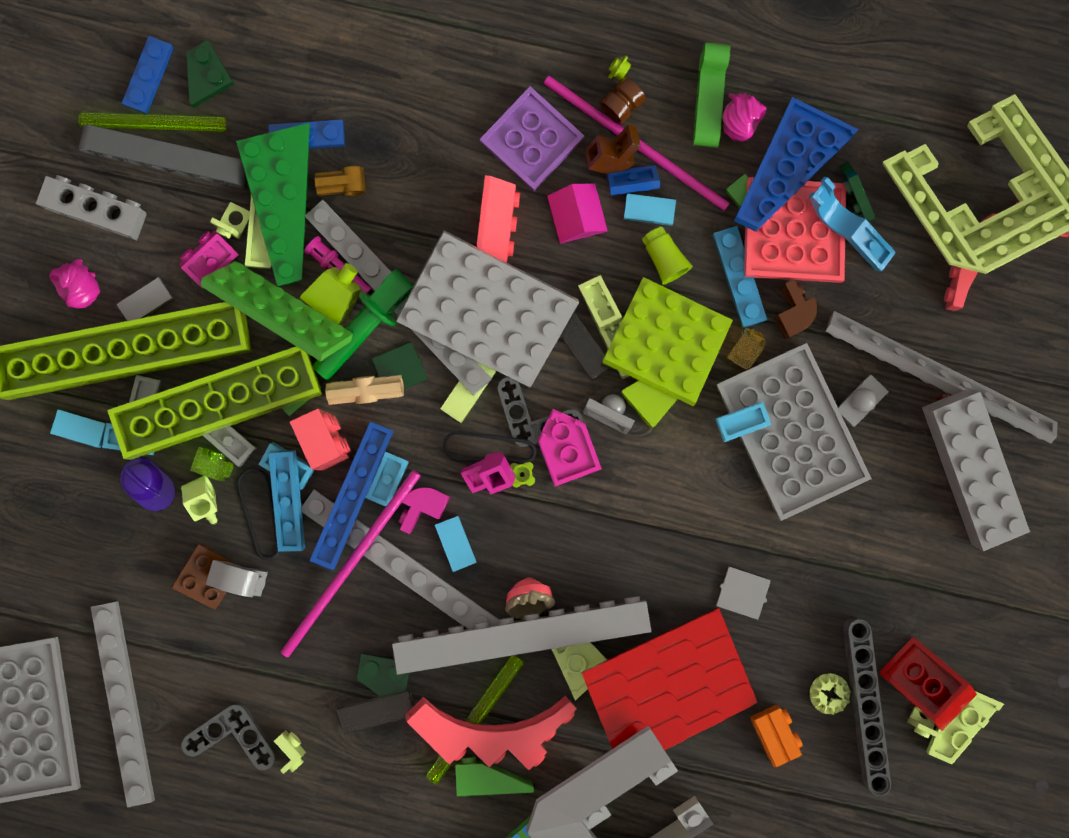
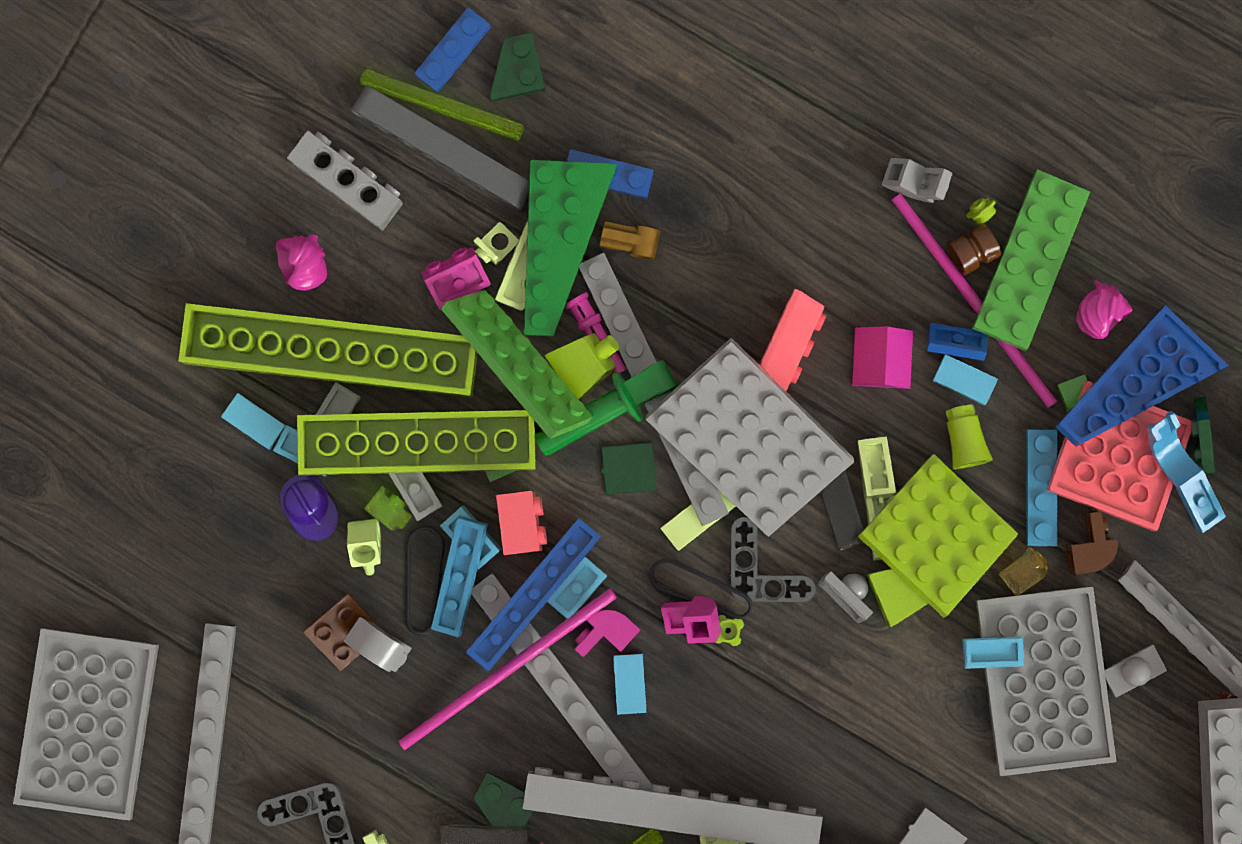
camera: 20 degrees right, 0 degrees up
light grey tile [117,277,174,321] -> none
tan piece [326,375,404,405] -> none
medium lavender plate [480,86,584,191] -> none
dark tan hair [505,577,555,620] -> none
dark pink tile [538,409,601,486] -> none
reddish brown brick [585,124,641,174] -> none
bright green beam [693,42,730,148] -> none
none -> light grey brick [882,158,952,203]
none -> bright green plate [972,169,1090,351]

